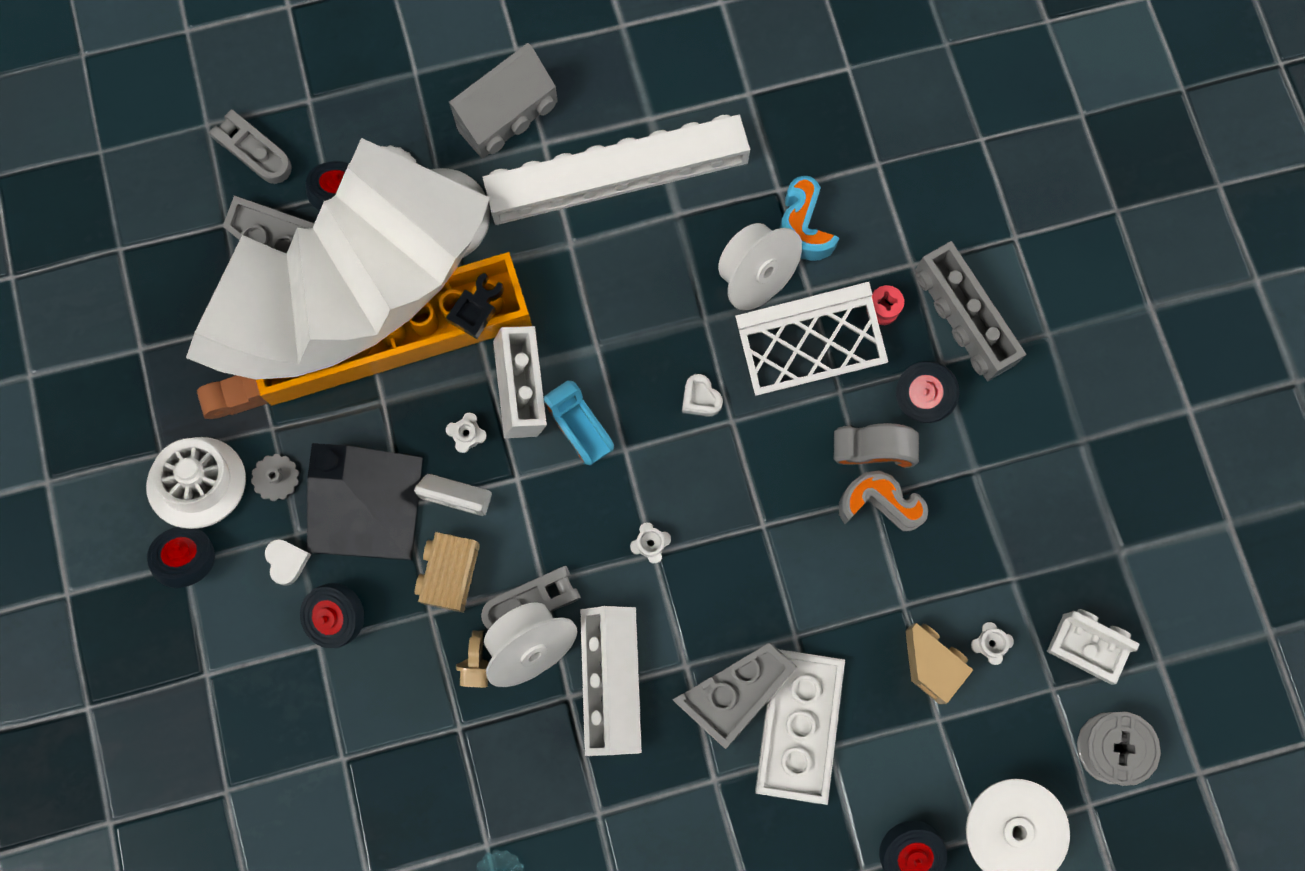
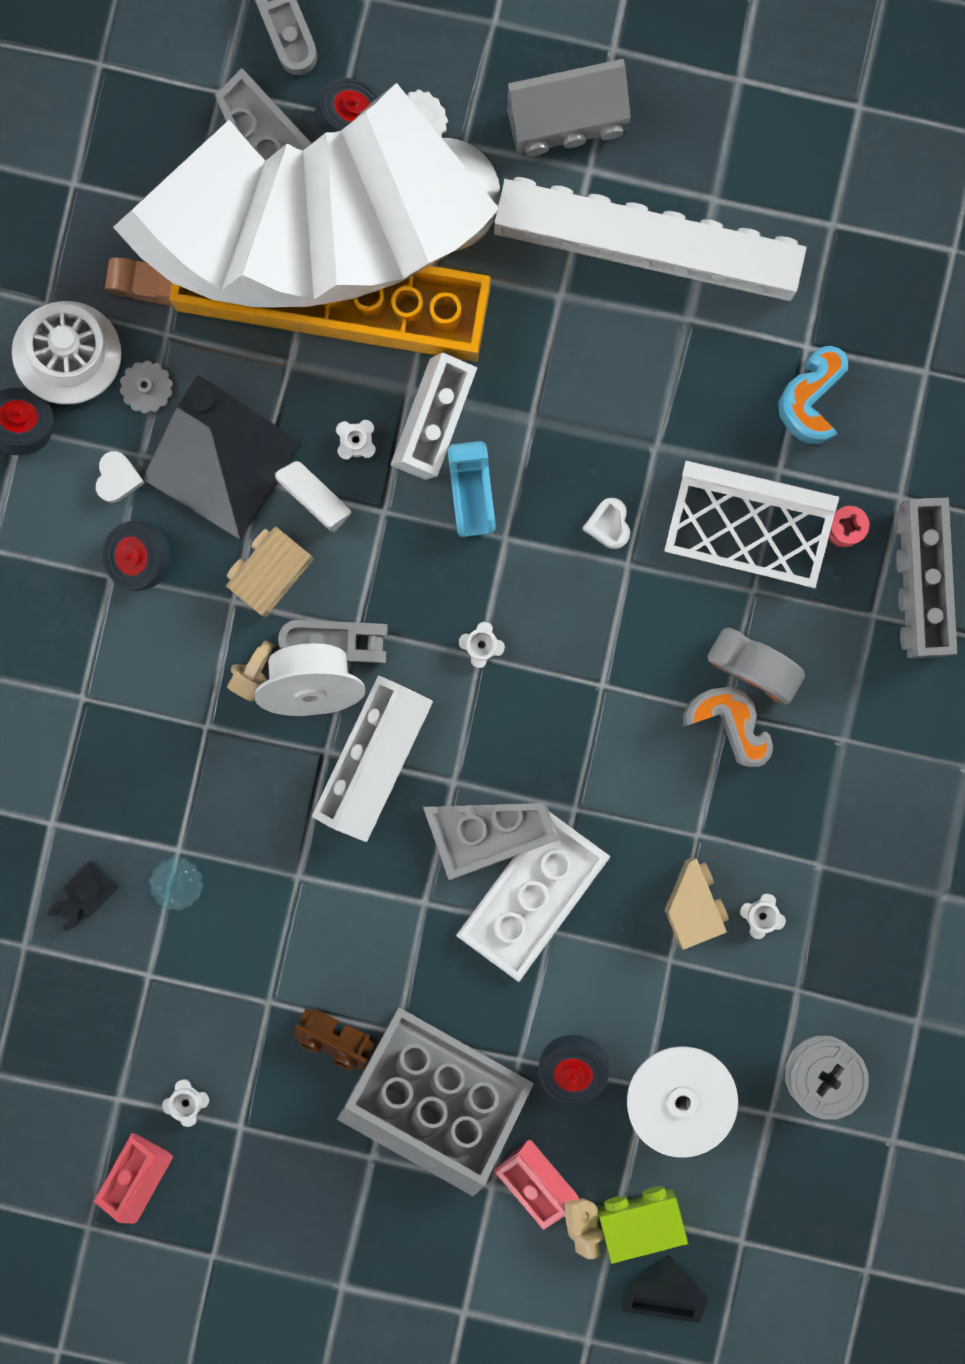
camera: 30 degrees right, 10 degrees up
black plate [446,273,504,339] -> none
white piece [718,223,802,310] -> none
black wheel [896,361,959,423] -> none
white bracket [1047,609,1140,685] -> none

